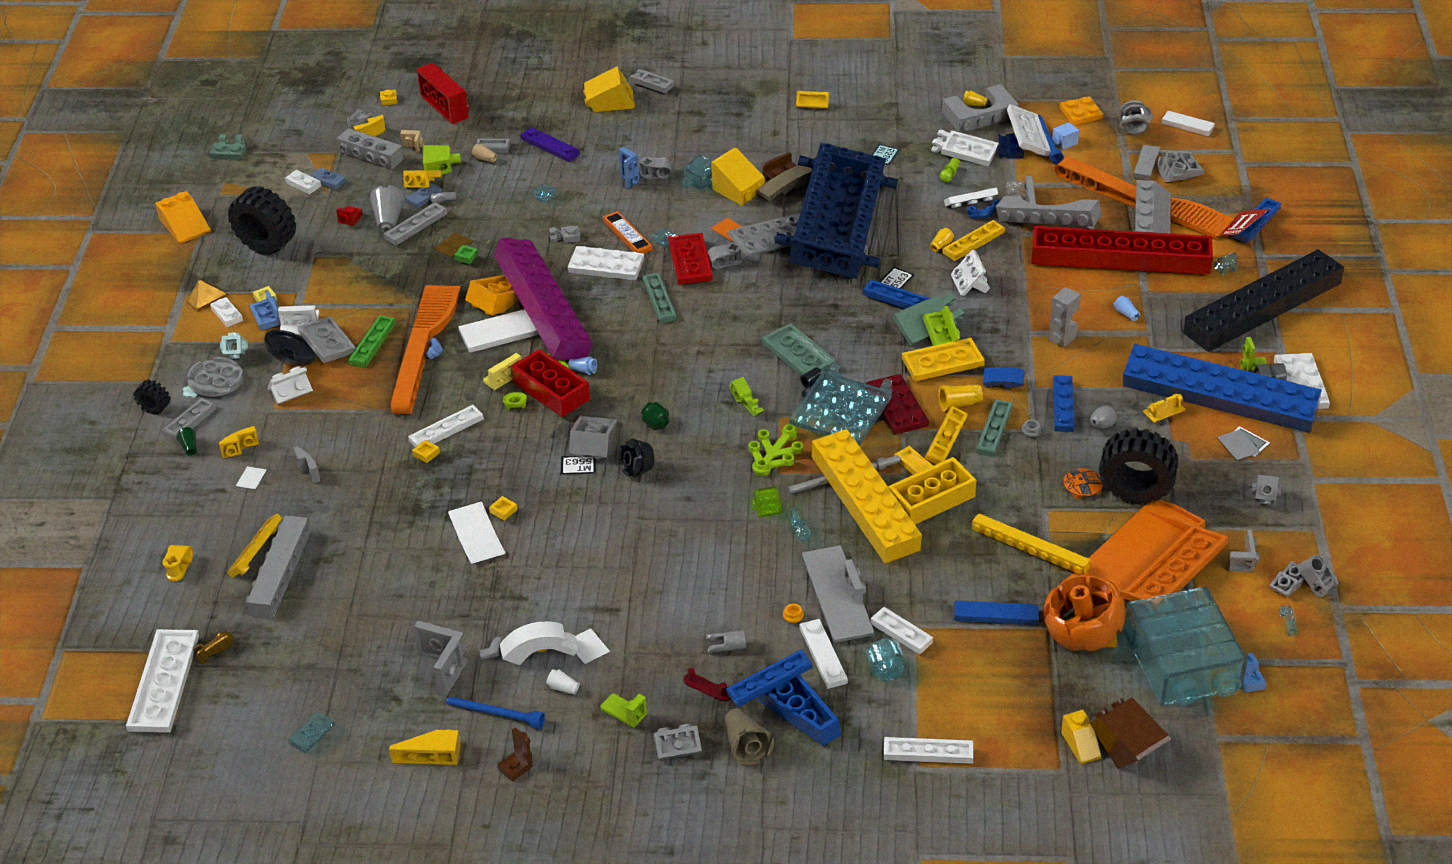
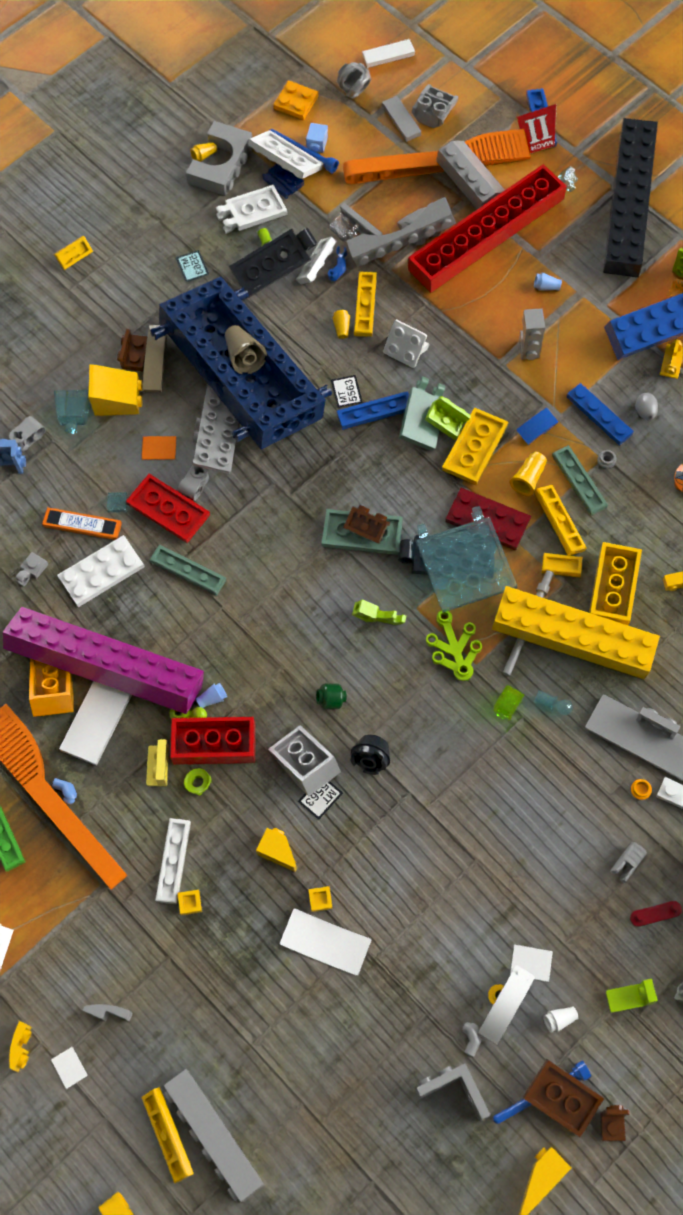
camera: 45 degrees left, 25 degrees up
none -> dark tan cone [225,326,267,374]
none -> black hinge [229,228,318,298]
none -> yellow slope [256,828,297,872]
none -> reddish brown bracket [343,505,391,544]
none -> reddish brown plate [523,1059,604,1137]

